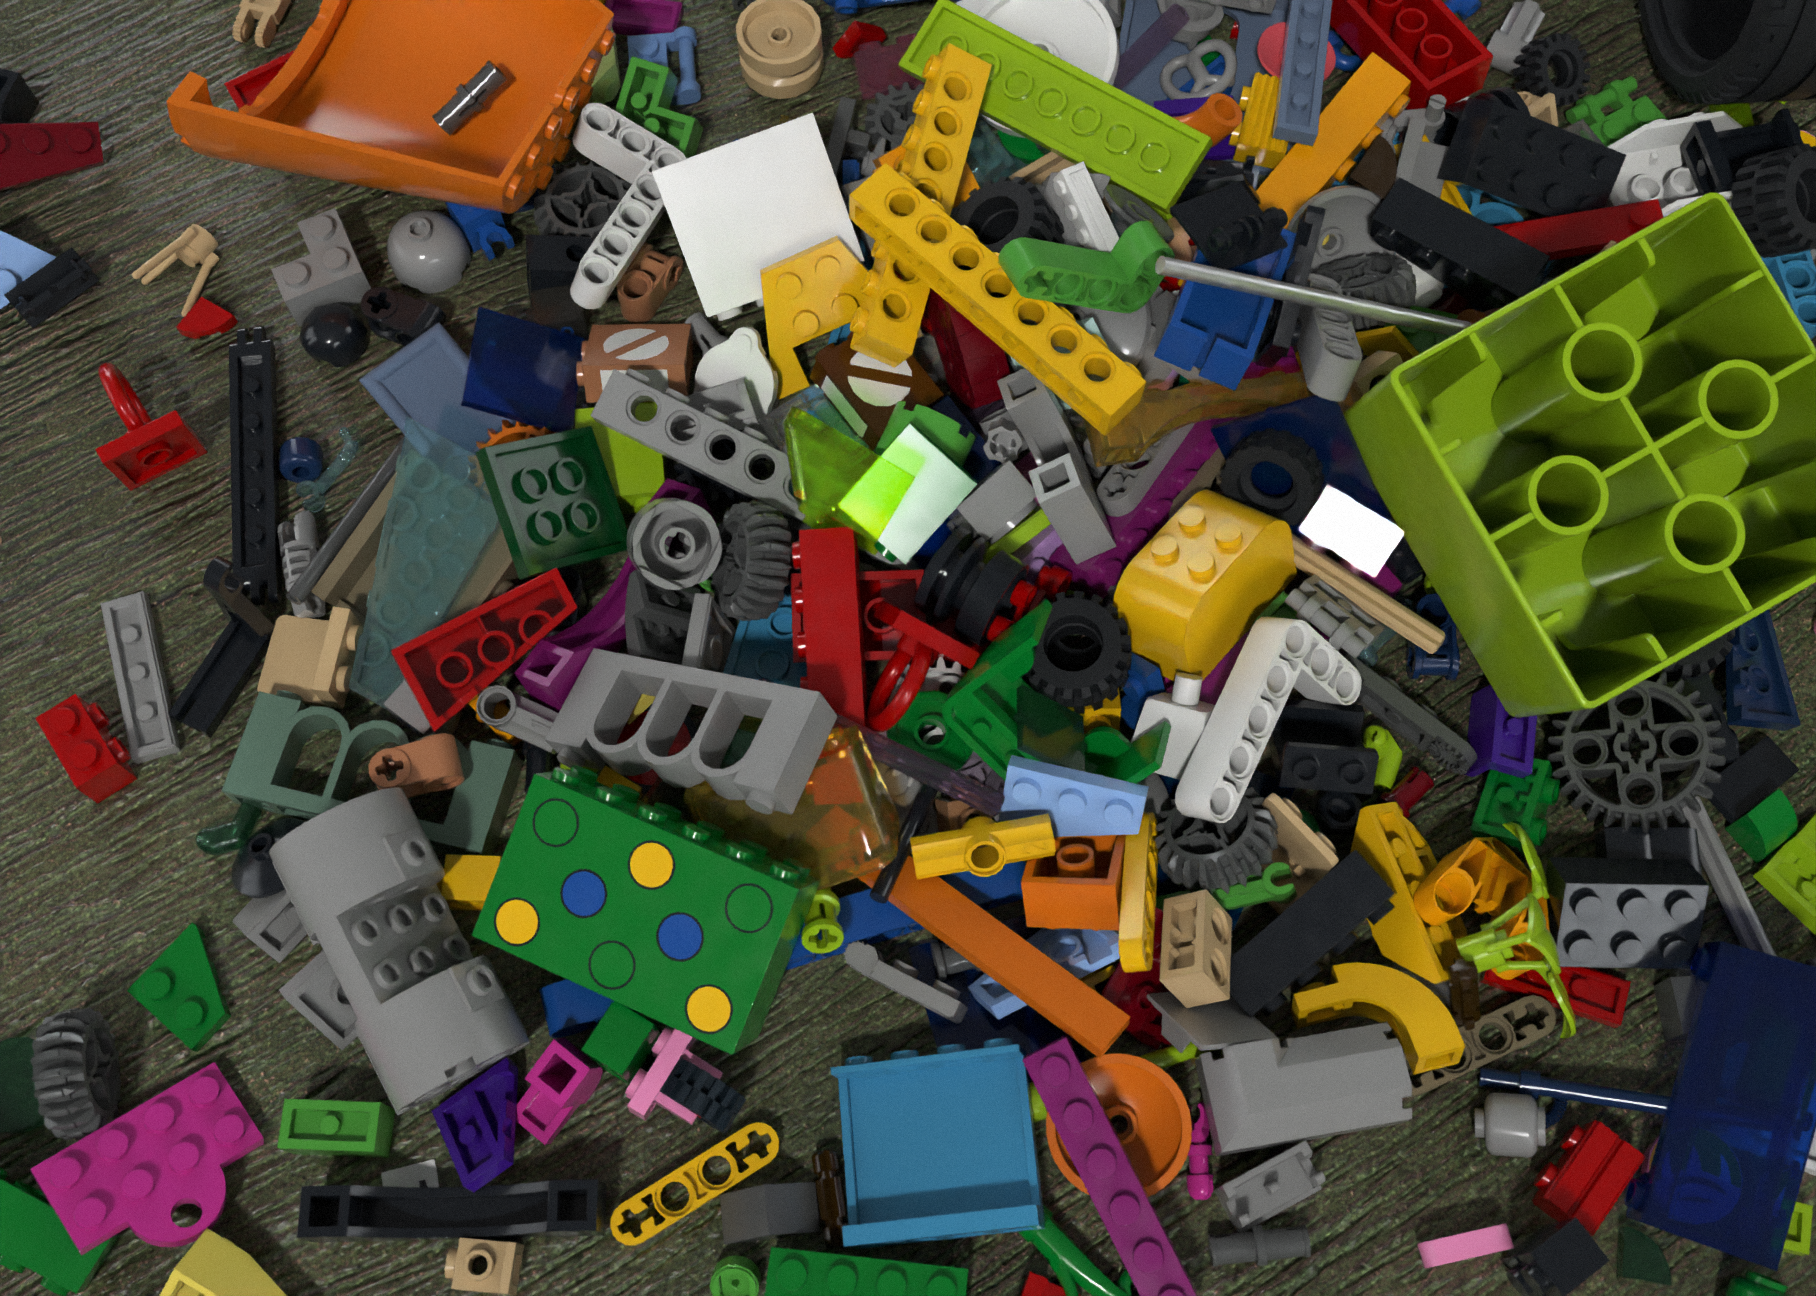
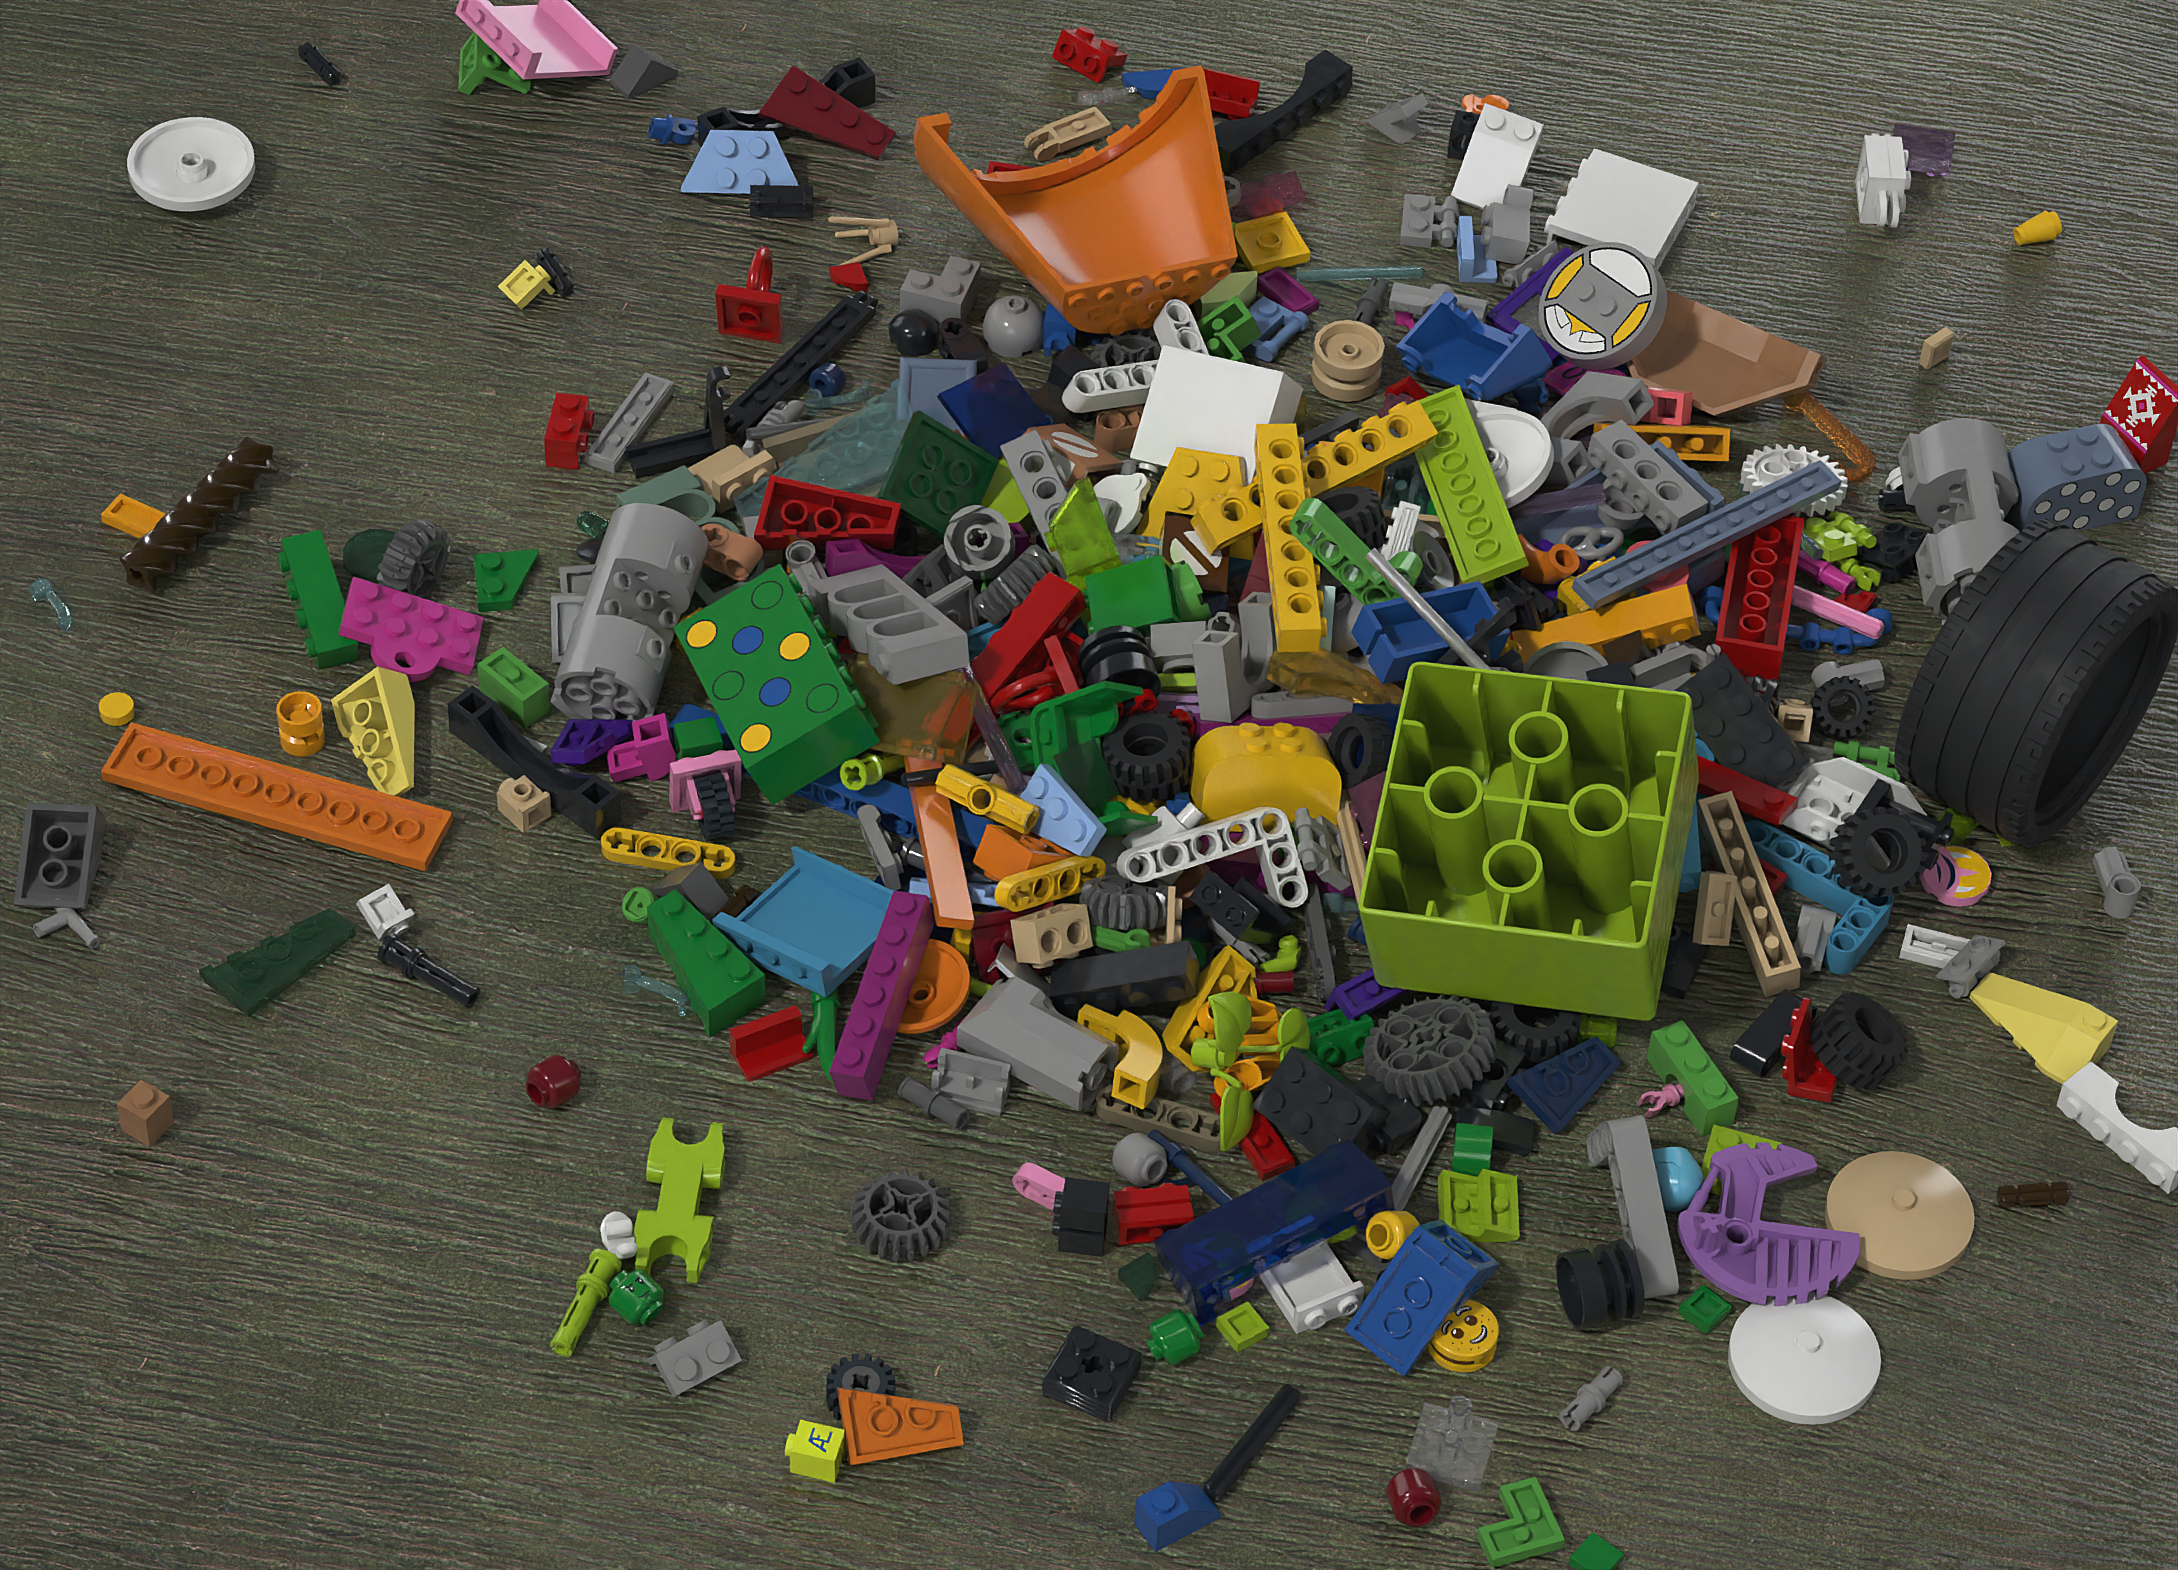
camera: 40 degrees right, 20 degrees down
dark grey pin [432,60,508,135] -> none
black hinge [1170,181,1288,270] -> none
dark brown axle [1447,957,1481,1031] -> none

